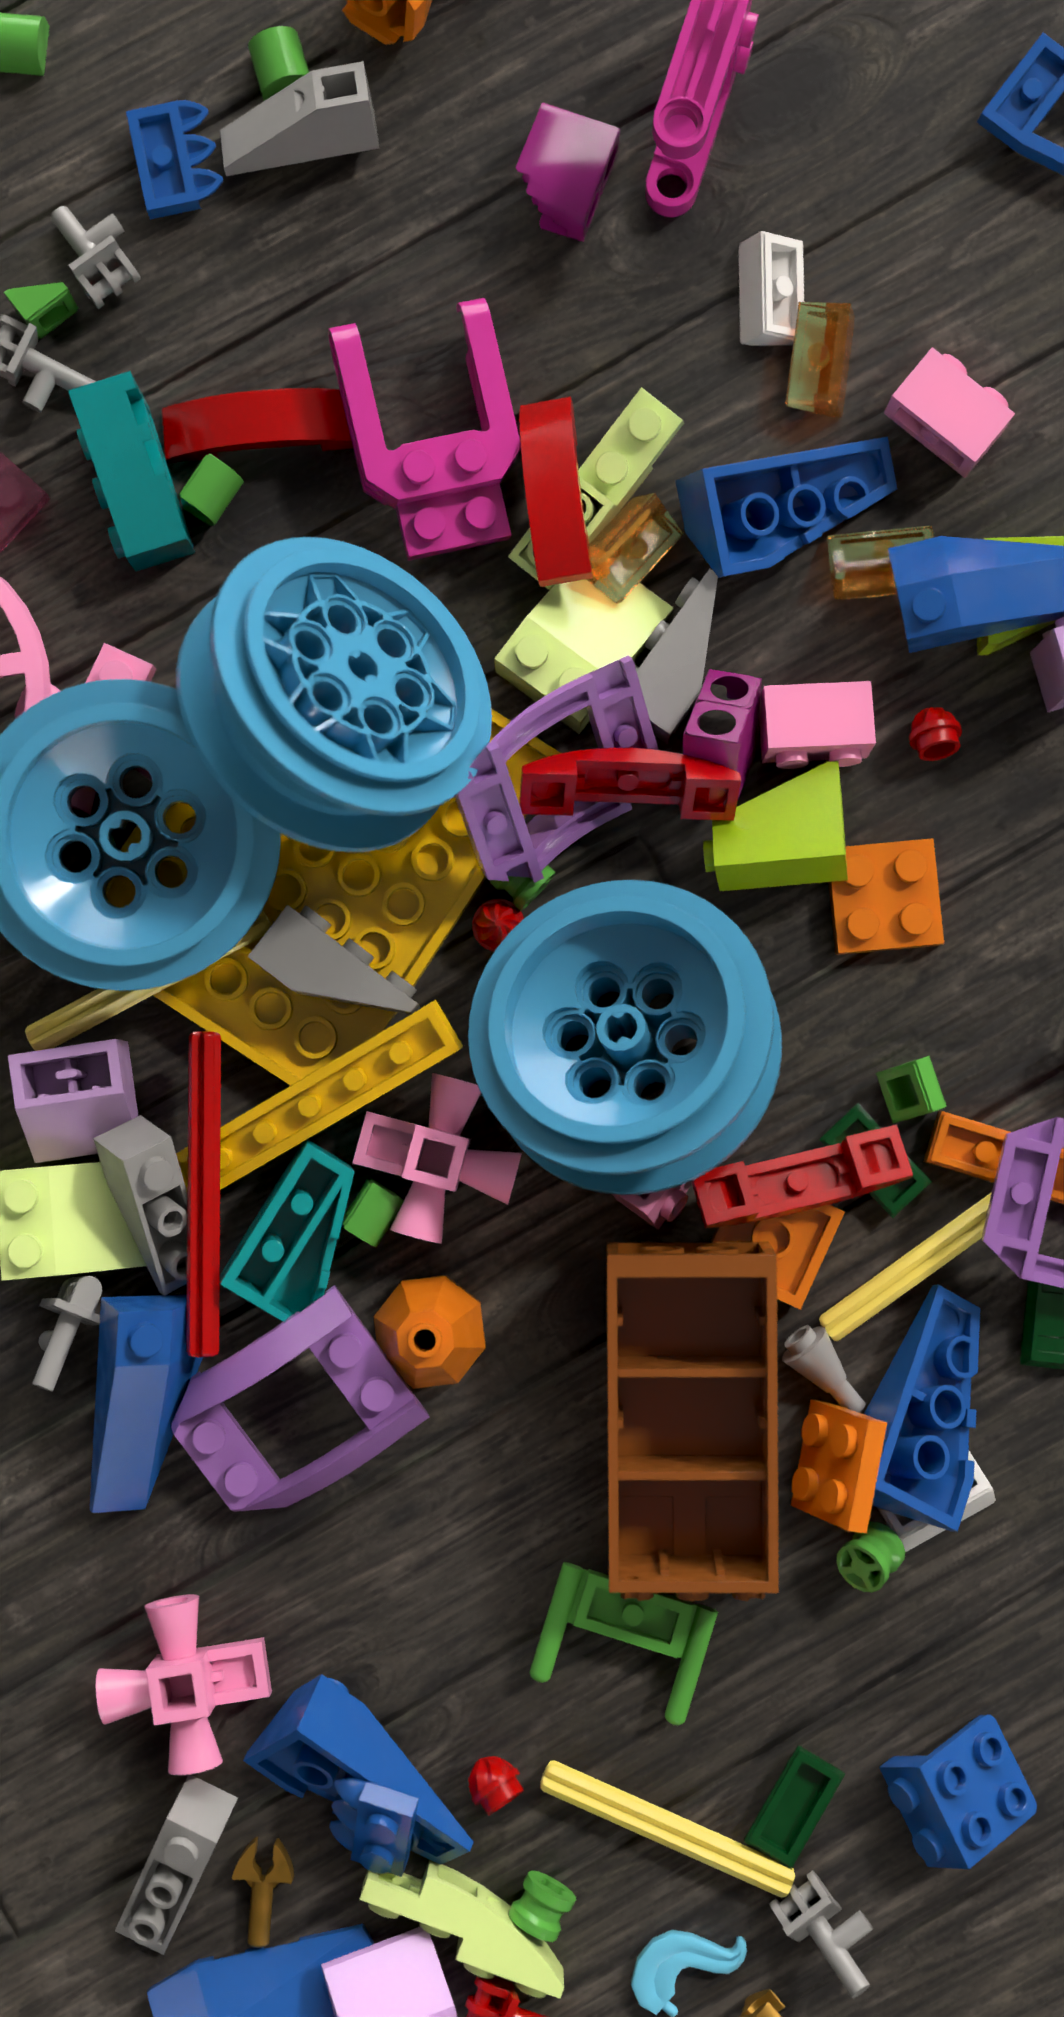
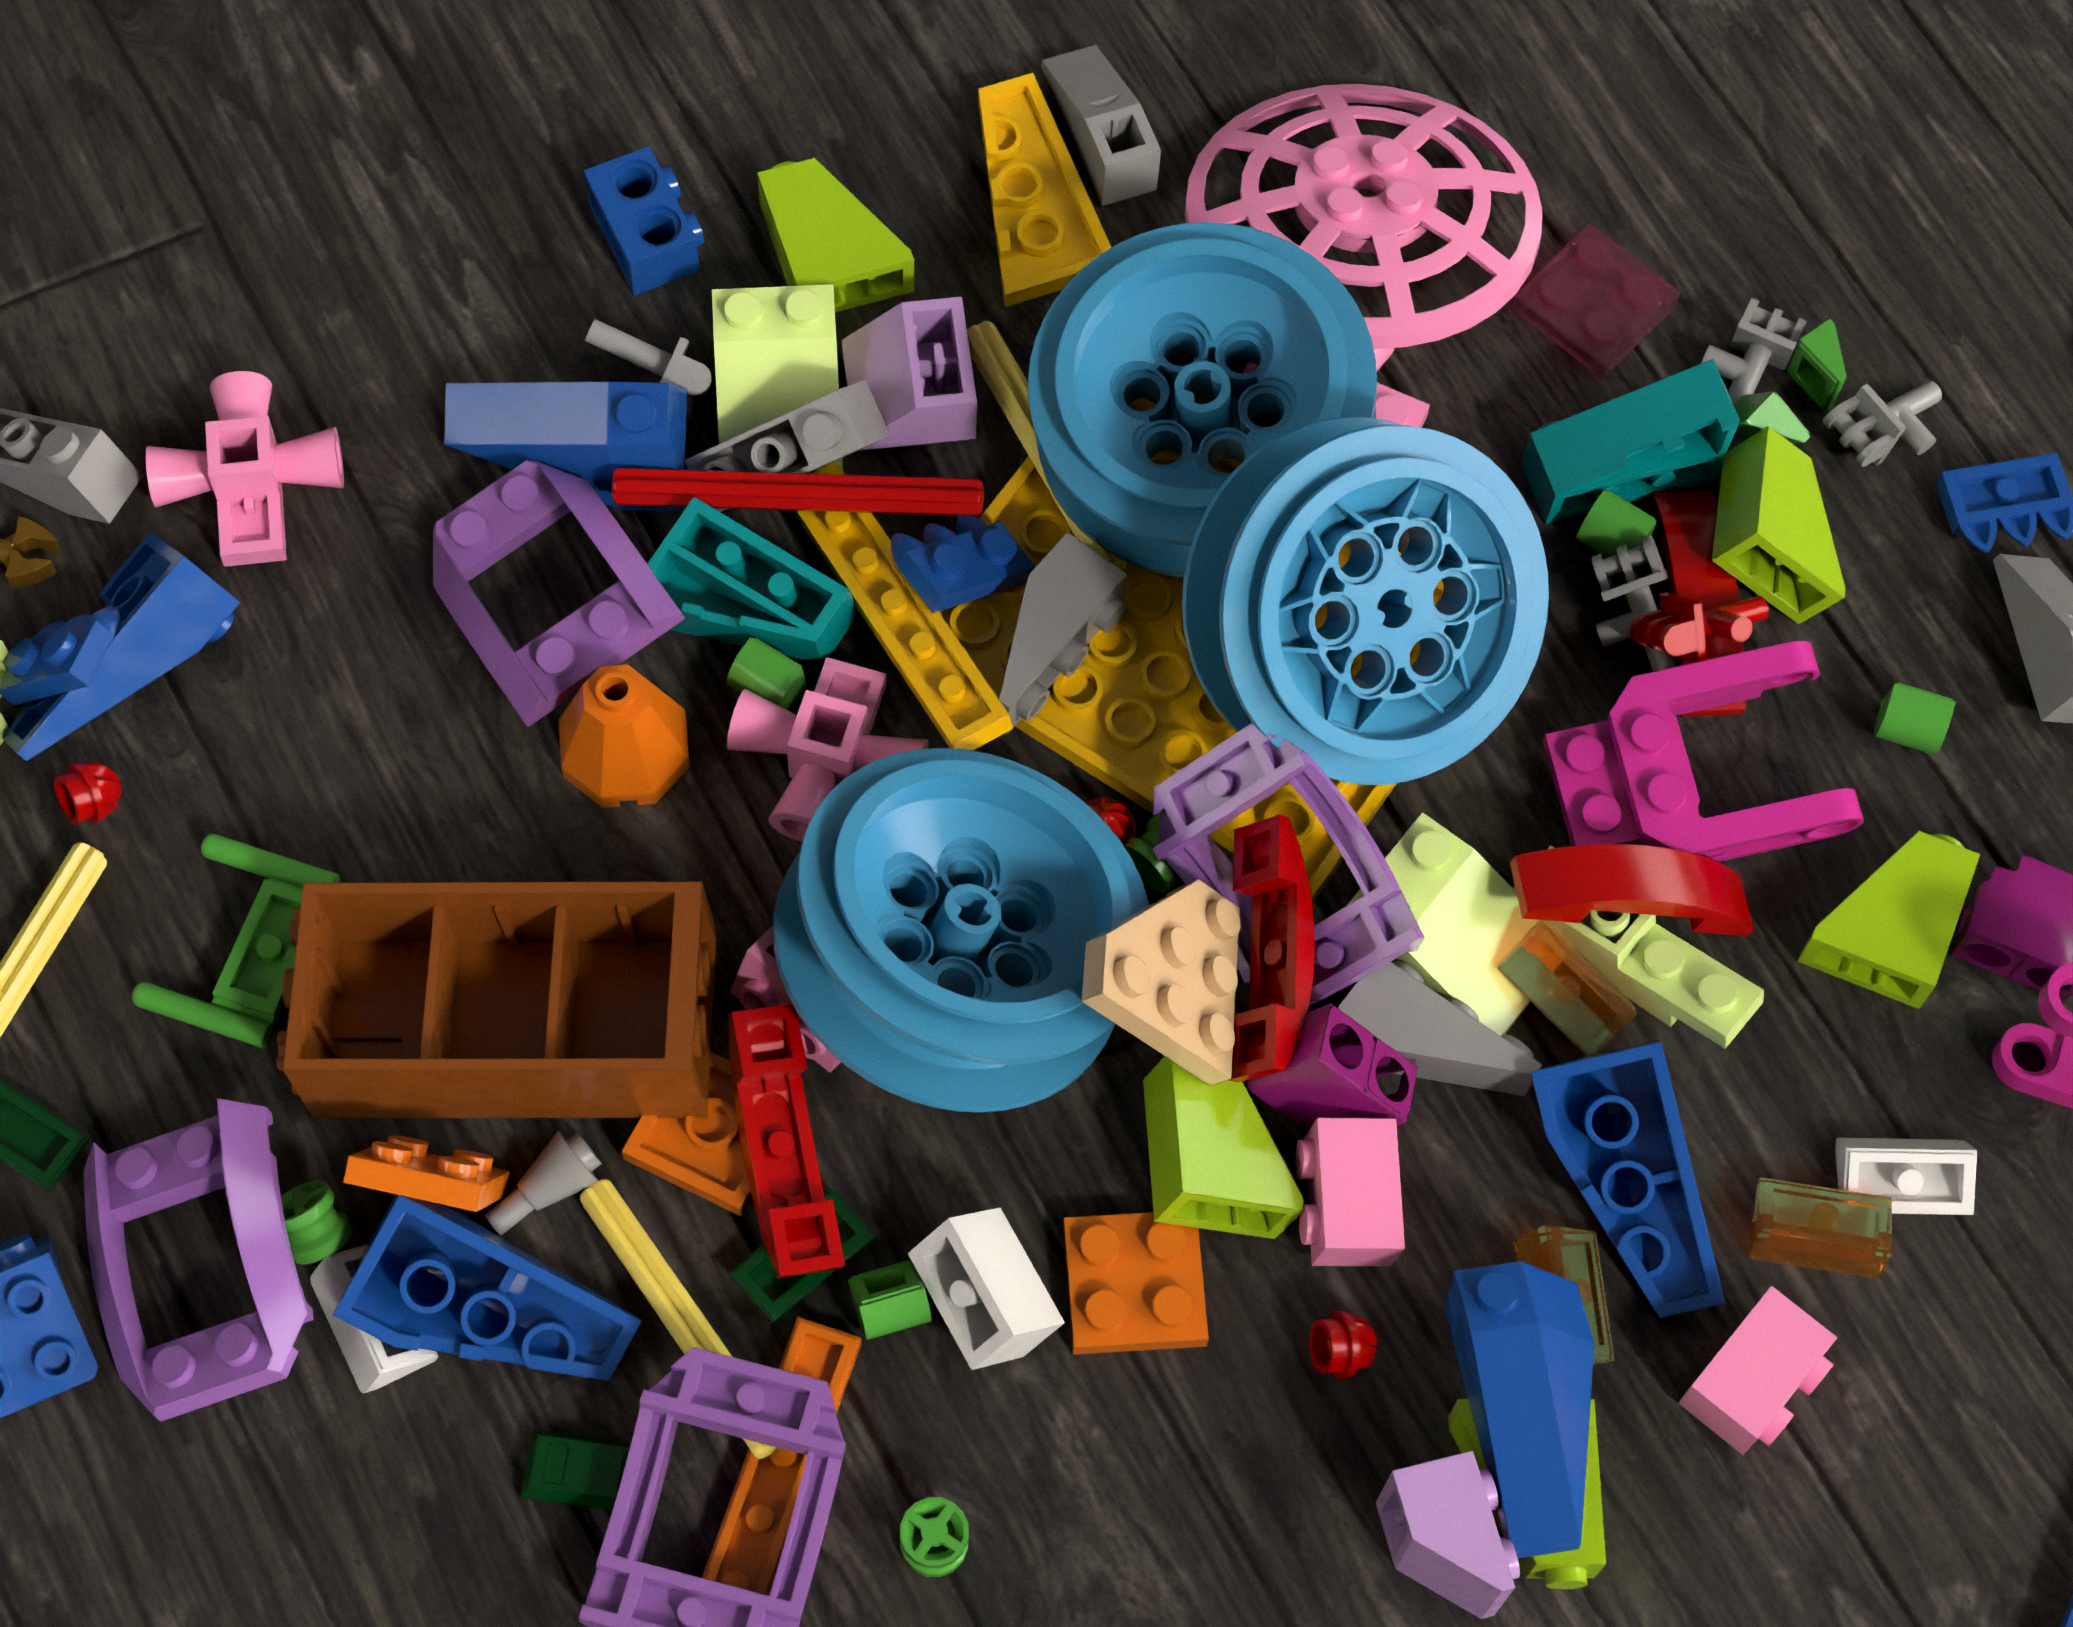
camera: 85 degrees right, 20 degrees down
none -> medium lavender wedge [83,1098,314,1422]
none -> blue plate [891,515,1036,613]
none -> white brick [908,1208,1065,1370]
none -> tan plate [1081,879,1241,1086]
none -> light grey arm [1591,535,1678,672]
none -> red arm [1630,592,1769,663]
none -> lime slope [1712,426,1846,624]
none -> slope [1734,392,1811,444]
none -> lime slope [1797,831,1980,1009]
none -> bright green brick [1874,682,1956,755]

